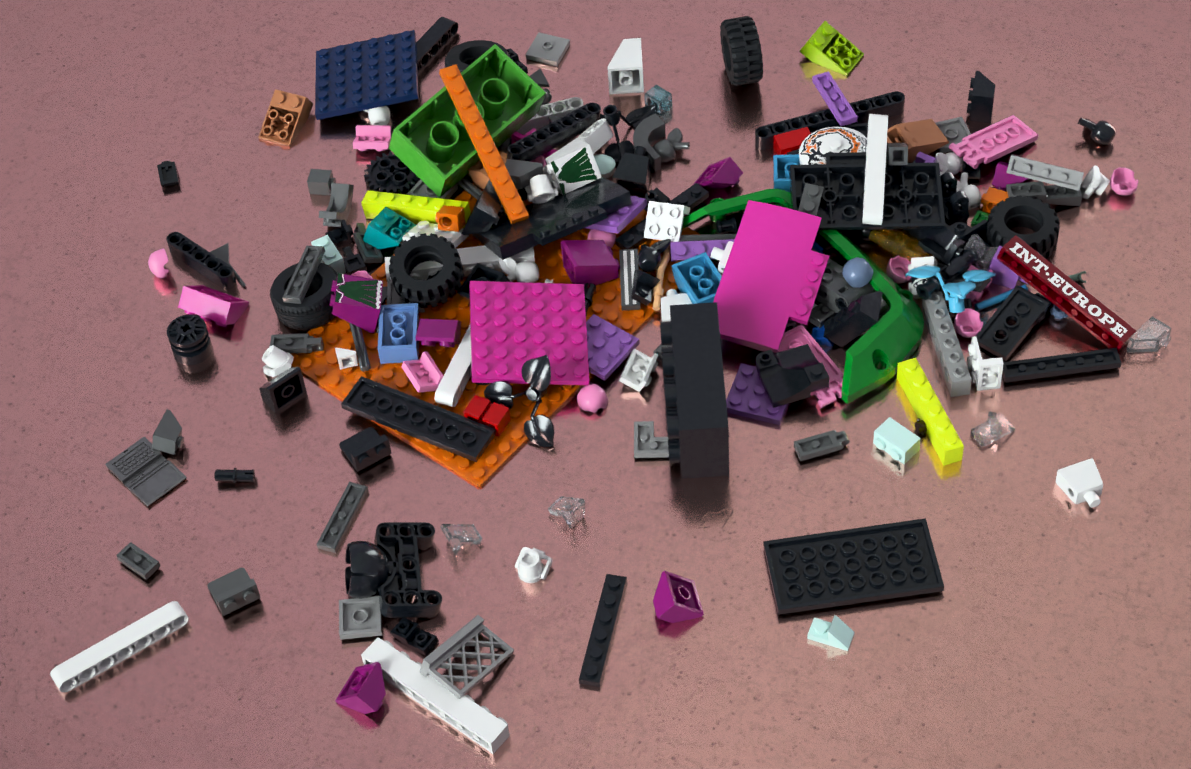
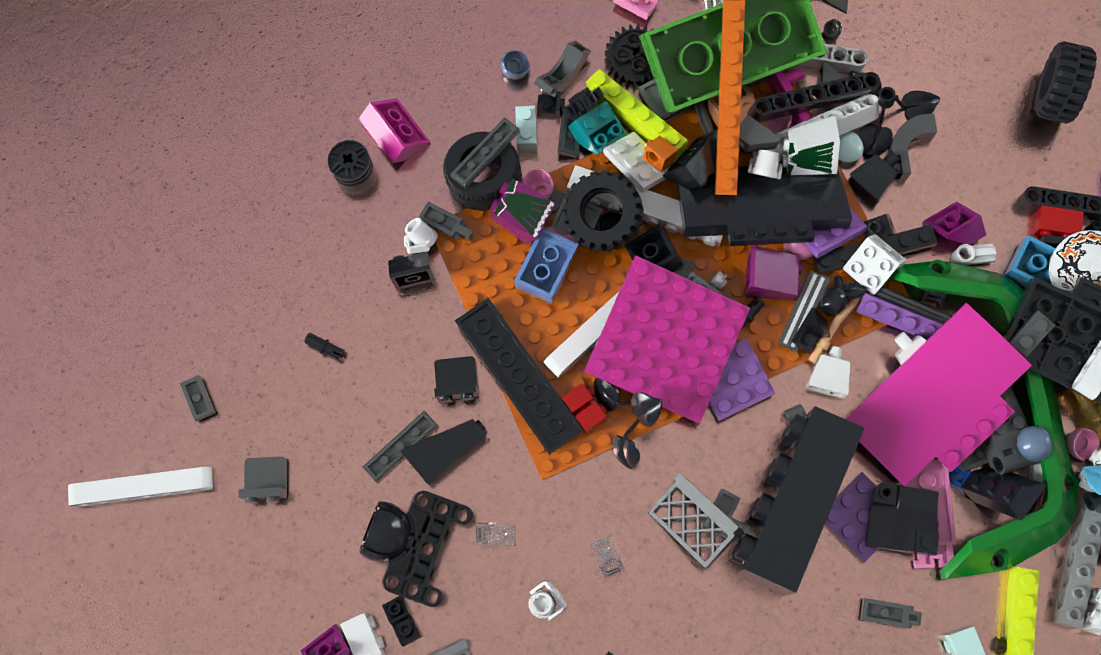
camera: 30 degrees right, 25 degrees up
flat silver piece [105,437,187,507] -> none
bright pink hair [148,248,169,278] -> none
dark grey slope [152,409,184,455] -> none
black beam [166,232,236,290] -> none
dark grey piece [210,243,246,287] -> none
dark grey brick [307,169,336,196] -> none
white slope [335,348,359,370] -> none
light grey plate [339,596,382,640] -> none
black plate [342,246,367,275] -> none
dark grey axle [350,323,371,372] -> none
bright pink bracket [401,351,443,393] -> none
magenta slope [416,319,461,348] -> none
white piece [499,257,540,283] -> none
bright pink hair [577,384,609,413] -> none
white slope [608,38,644,94] -> none
white bracket [619,349,658,392] -> none
clear light blue brick [645,85,672,116] -> none
dark grey piece [653,128,690,163] -> none
dark azure brick [672,252,722,304] -> none
none -> black slope [401,419,486,484]
none -> sand blue hair [500,50,530,80]
none -> black gear [562,86,604,118]
none -> light grey fence [648,472,745,569]
none -> white piece [950,244,996,265]

